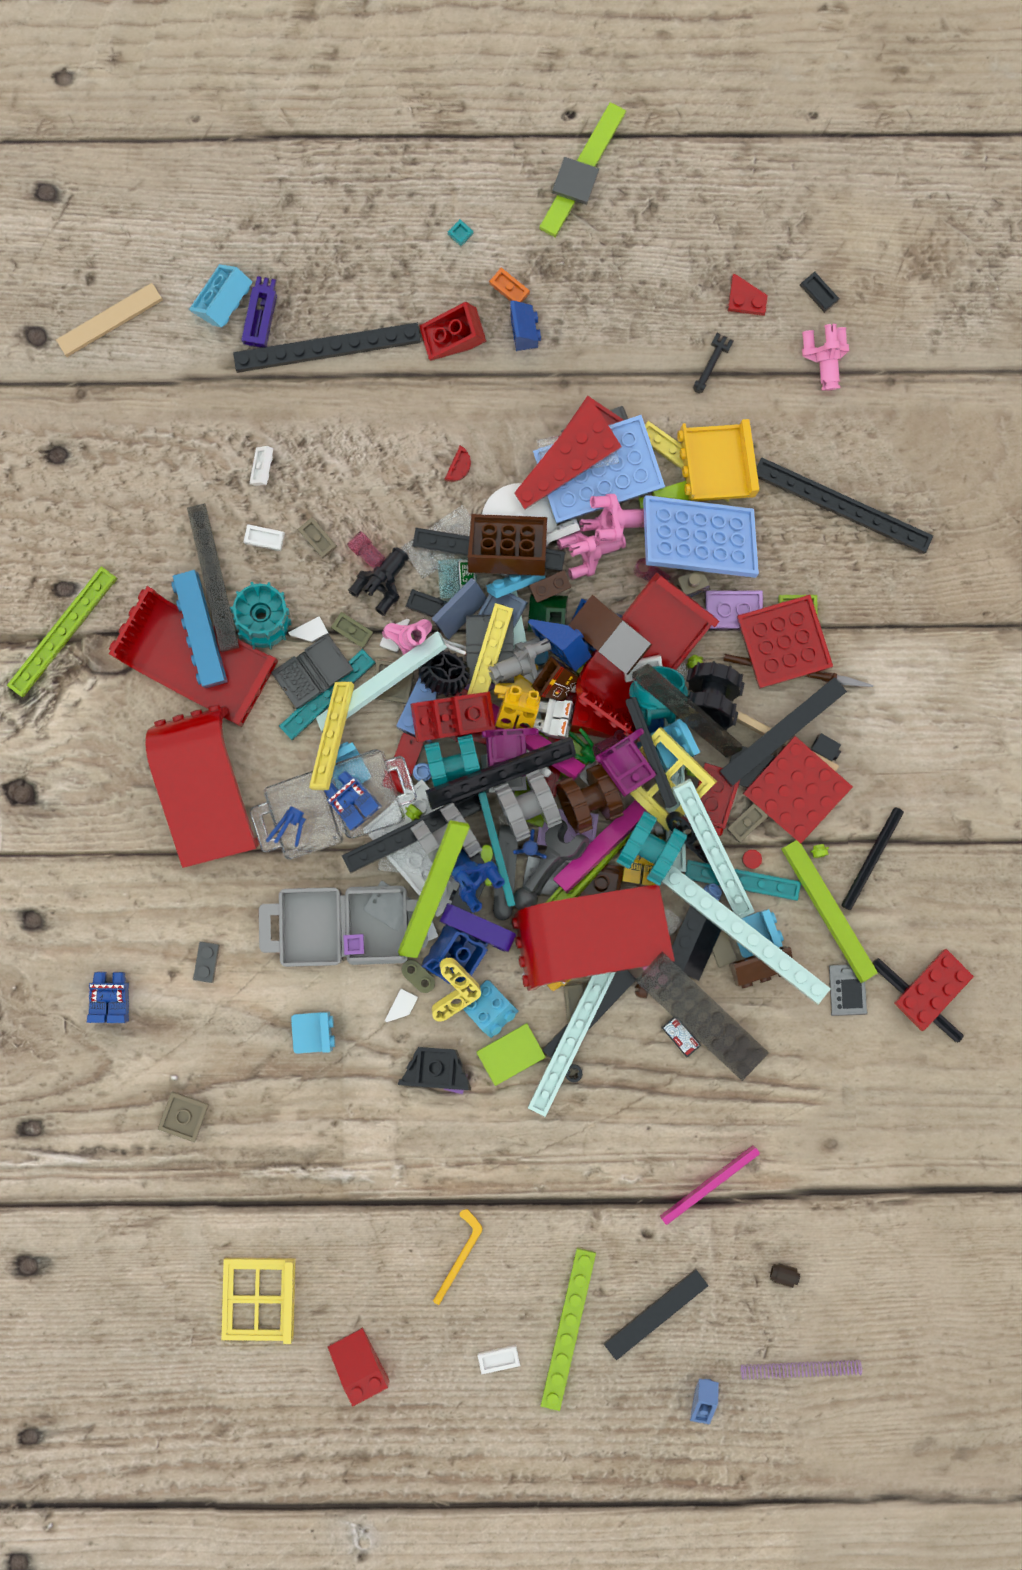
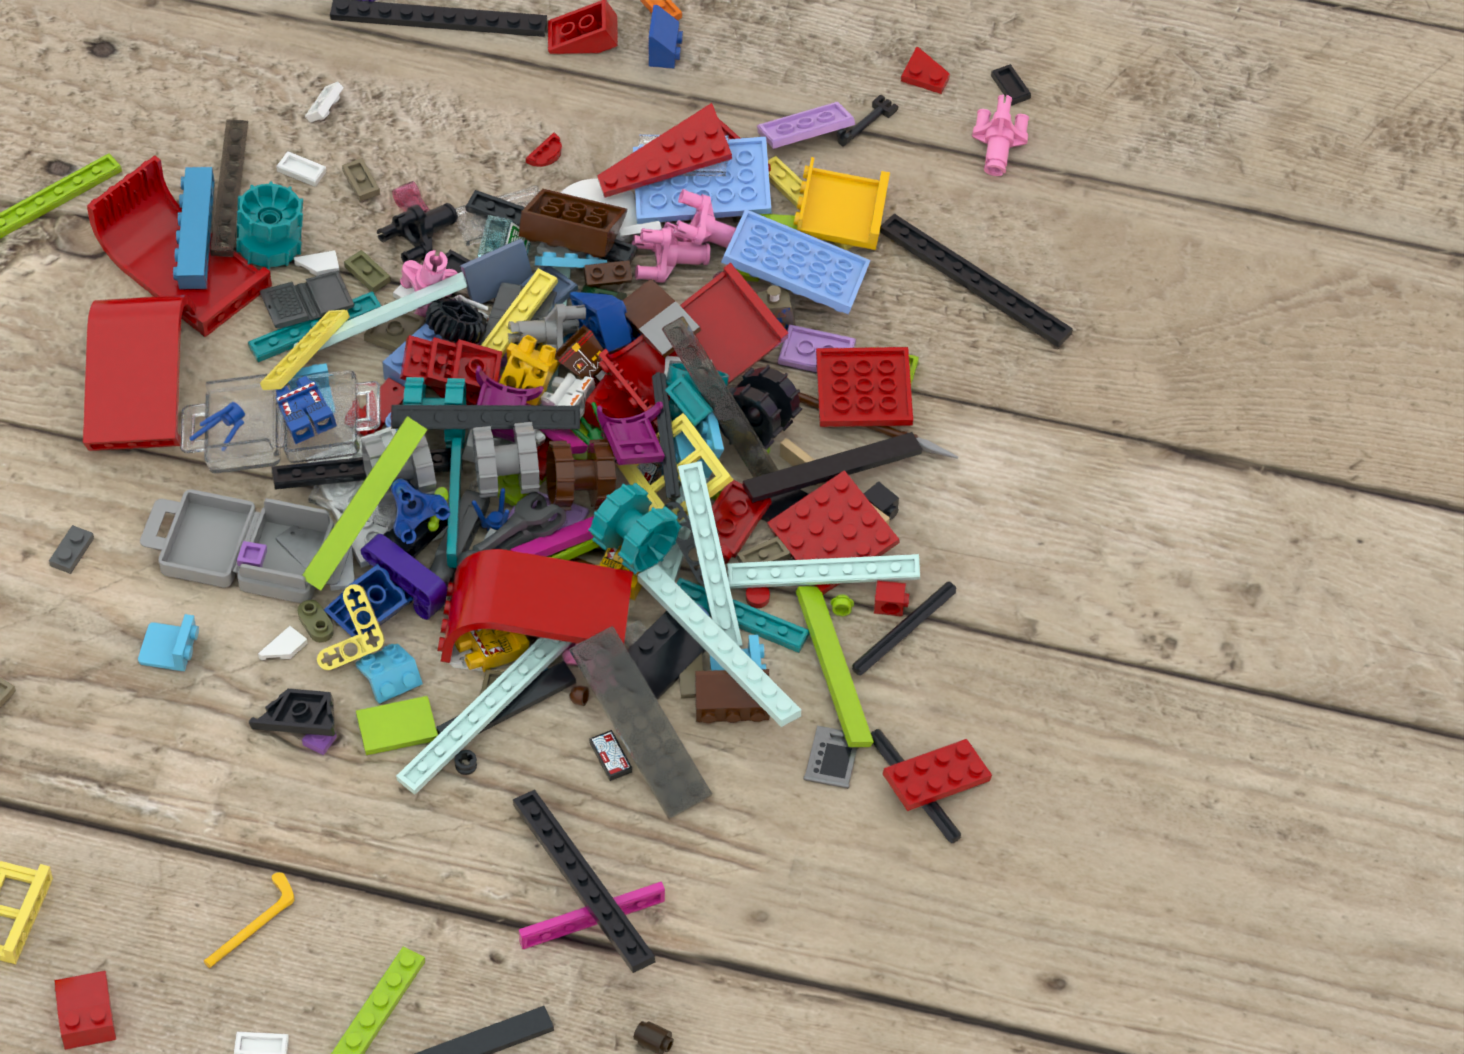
camera: 15 degrees right, 30 degrees down
none -> black plate [513,789,656,973]
none -> teal tile [665,374,714,426]
none -> light aqua tile [727,554,920,589]
none -> lavender tile [757,102,855,149]
none -> red brick [874,580,910,617]

